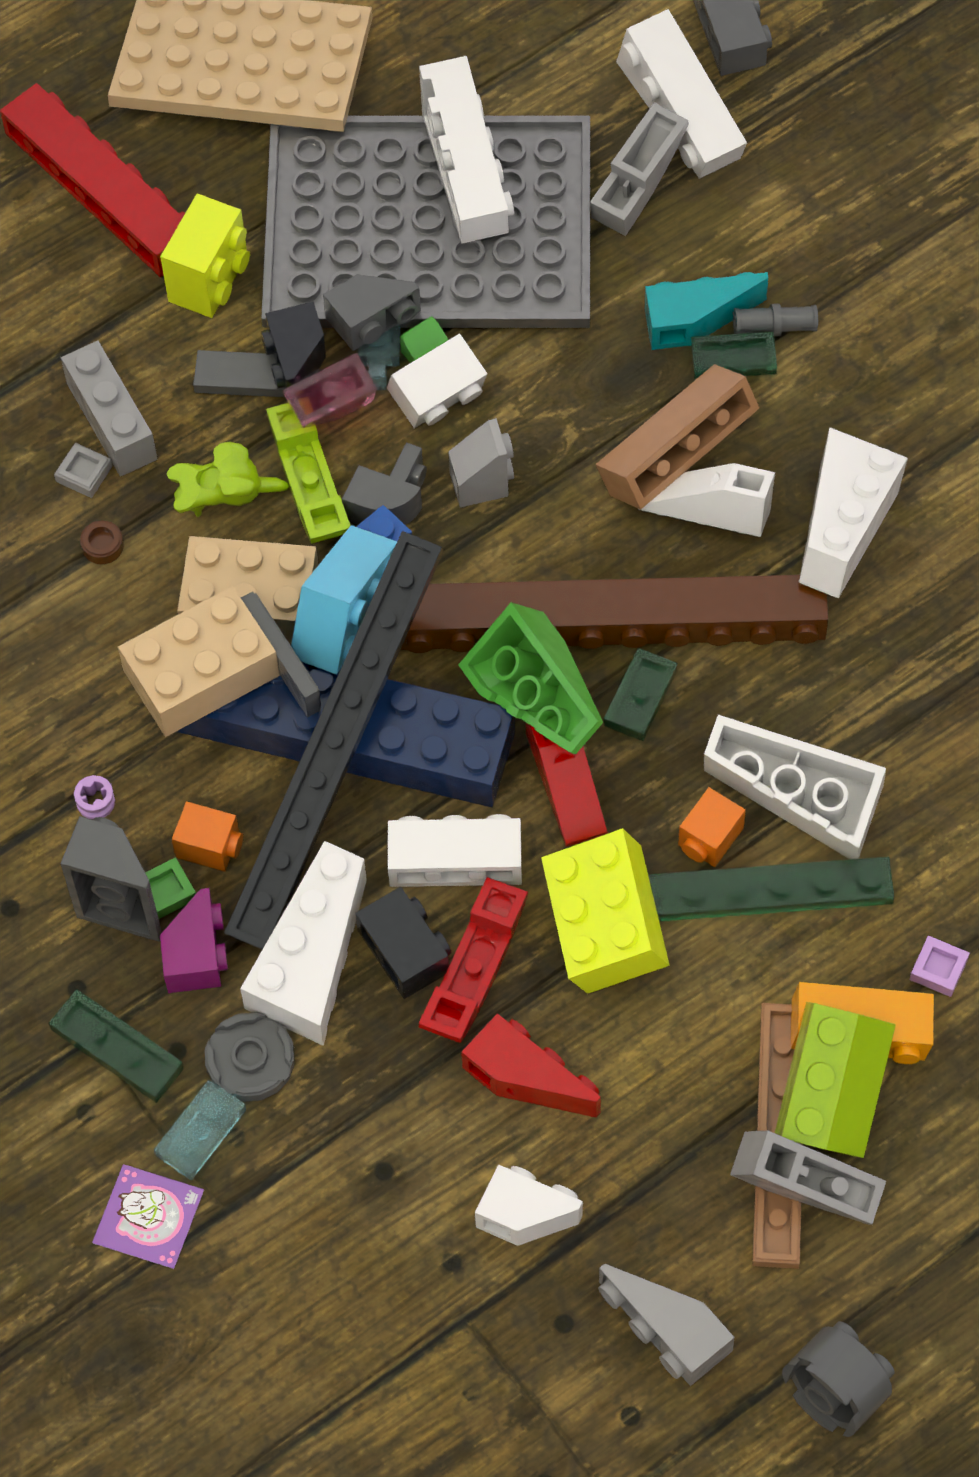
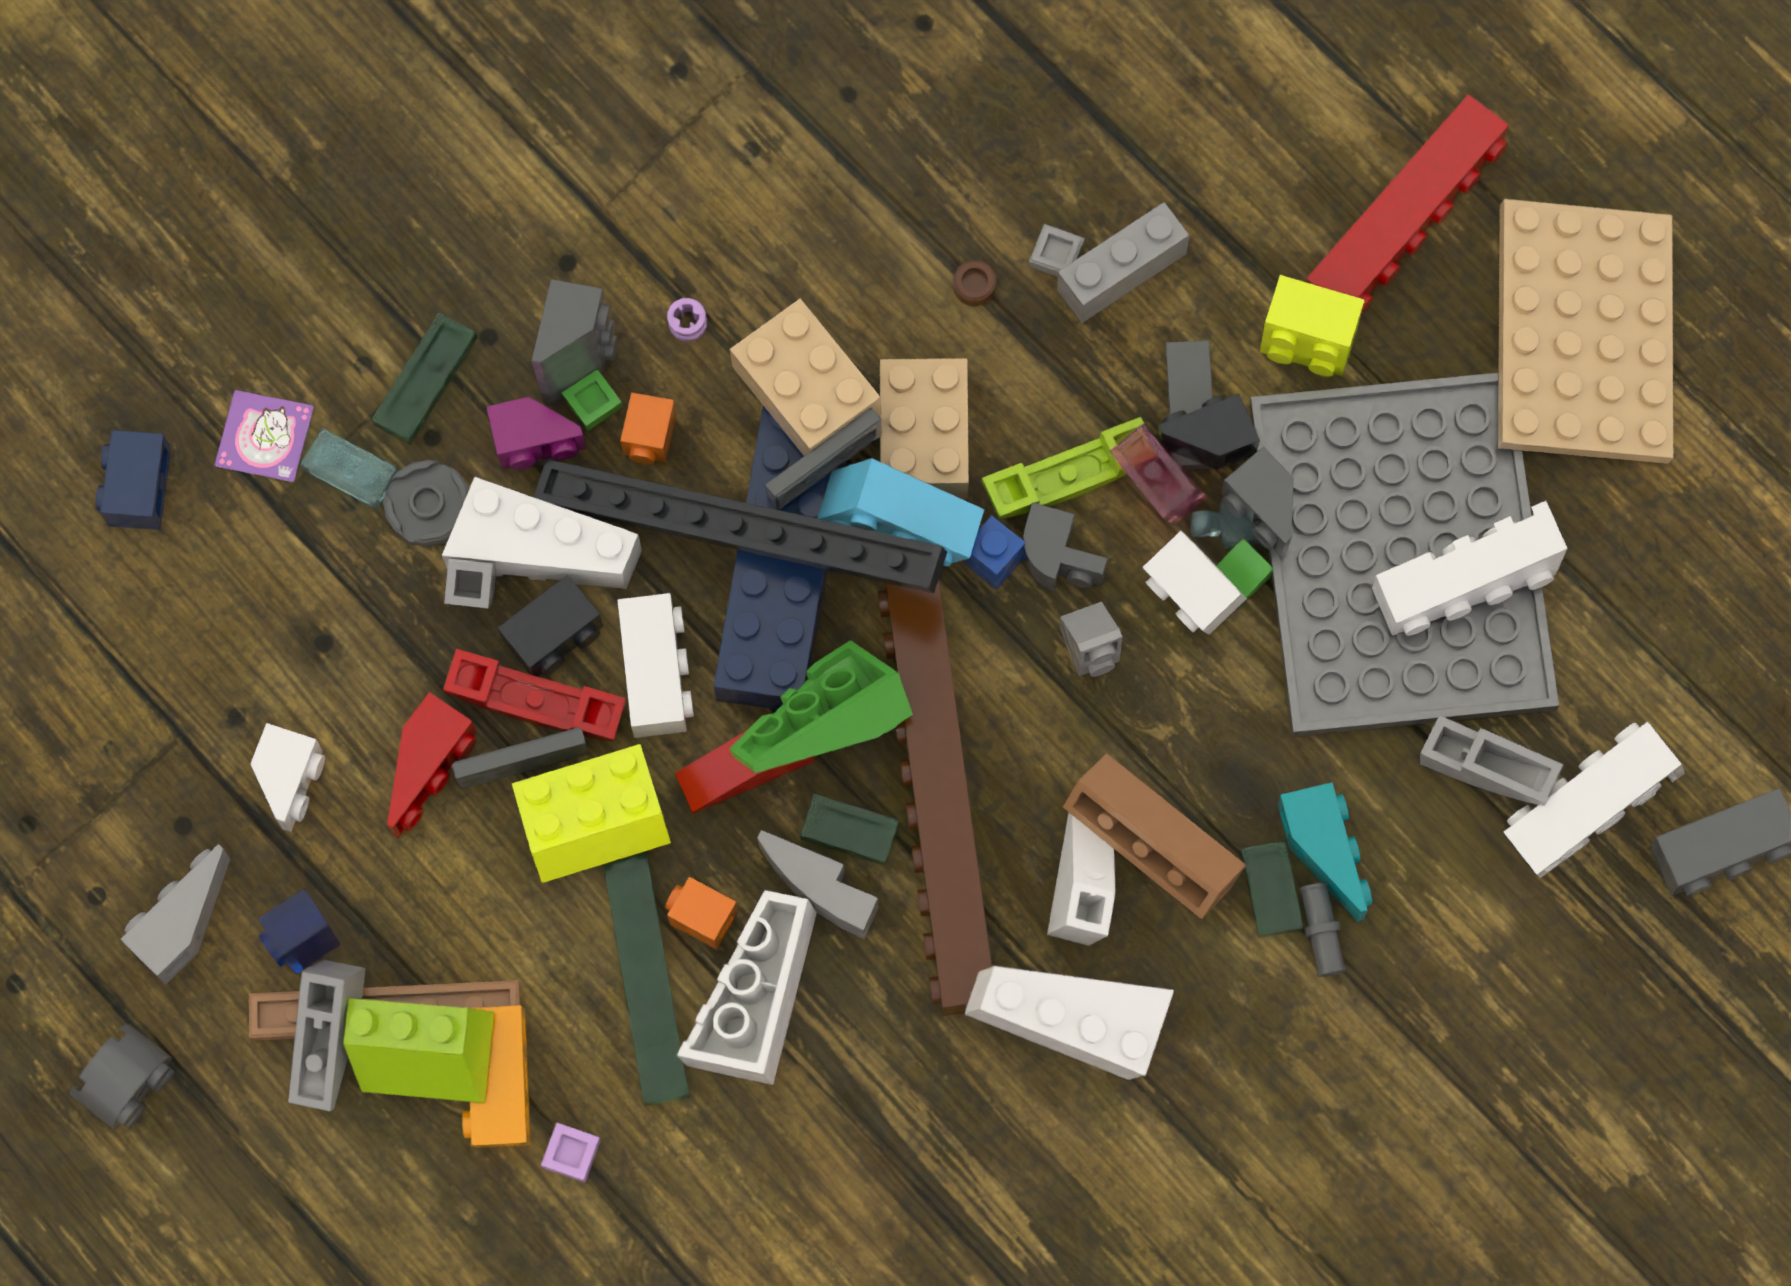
camera: 85 degrees right, 10 degrees up
lime animal [167,442,289,517] -> none
none -> dark blue brick [96,430,171,530]
none -> clear blue brick [258,889,341,974]
none -> light grey brick [444,558,496,608]
none -> dark grey tile [452,727,589,789]
none -> light grey slope [757,830,879,940]

